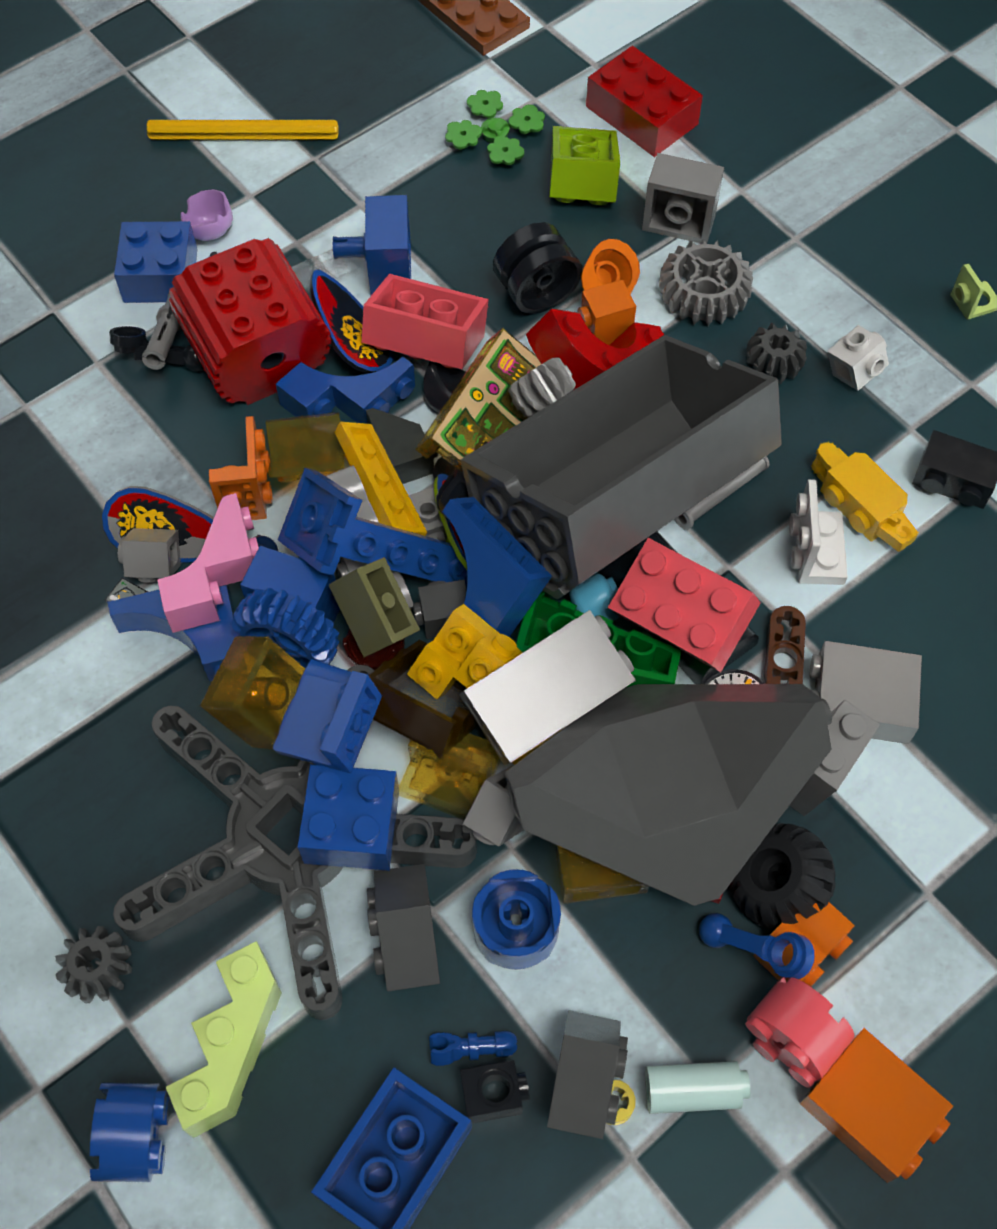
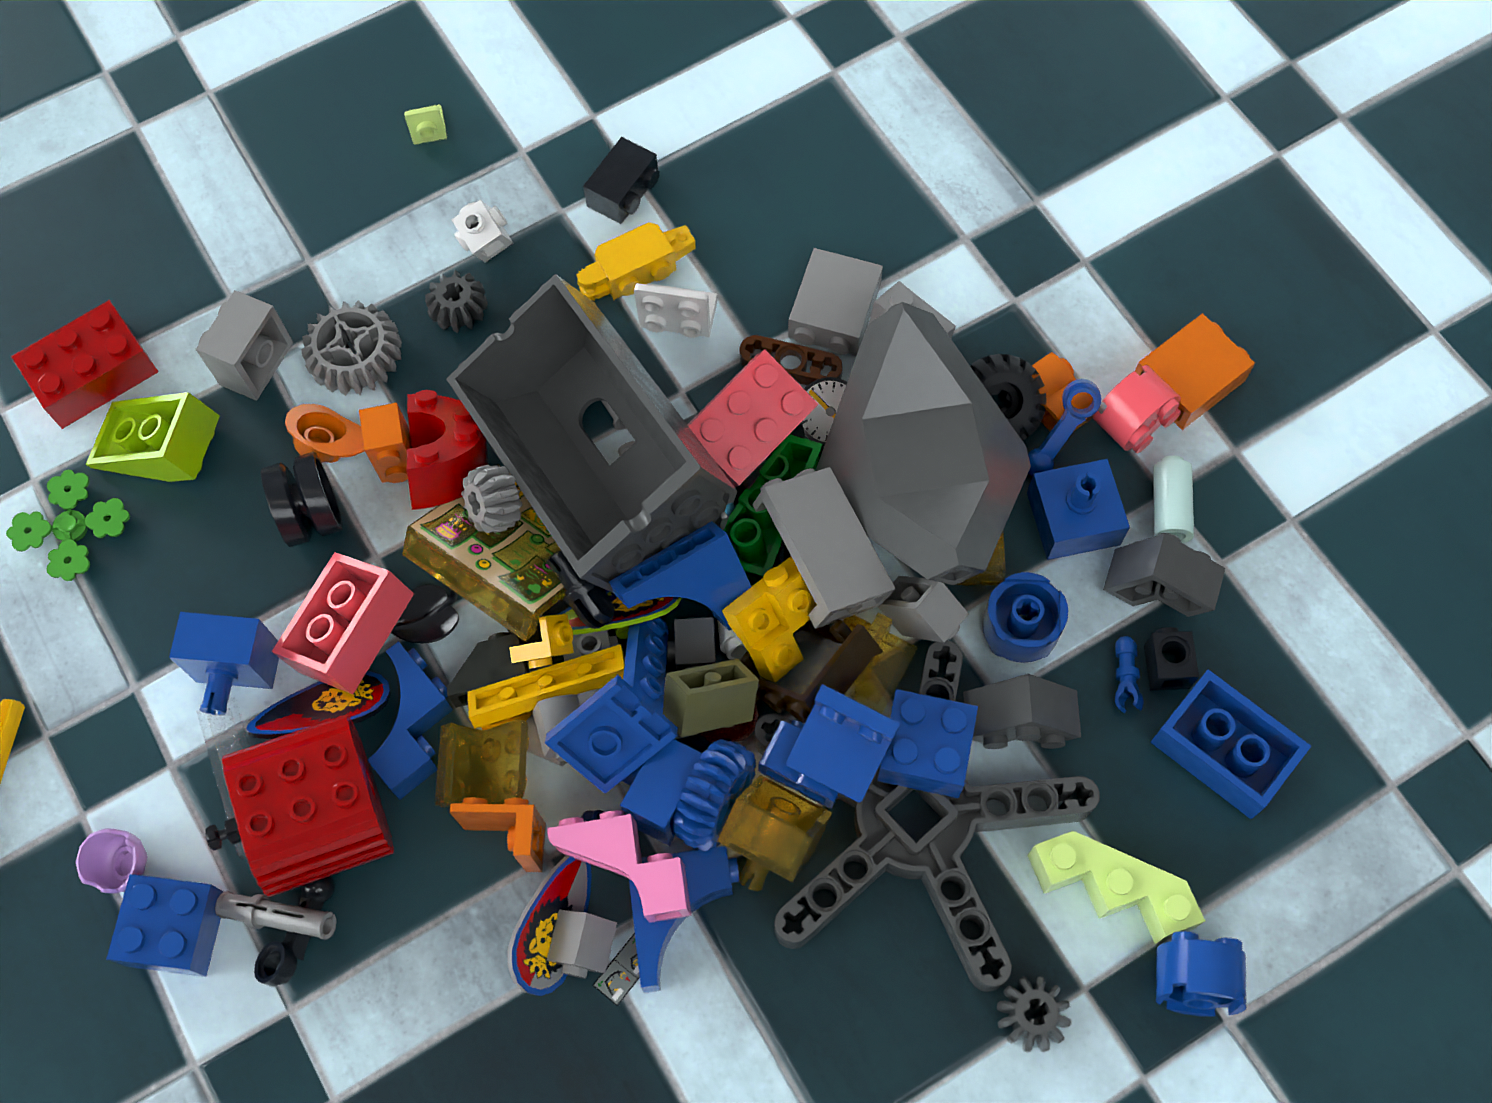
camera: 80 degrees left, 5 degrees up
none -> yellow bracket [509,614,574,669]
none -> blue brick [1027,459,1130,560]

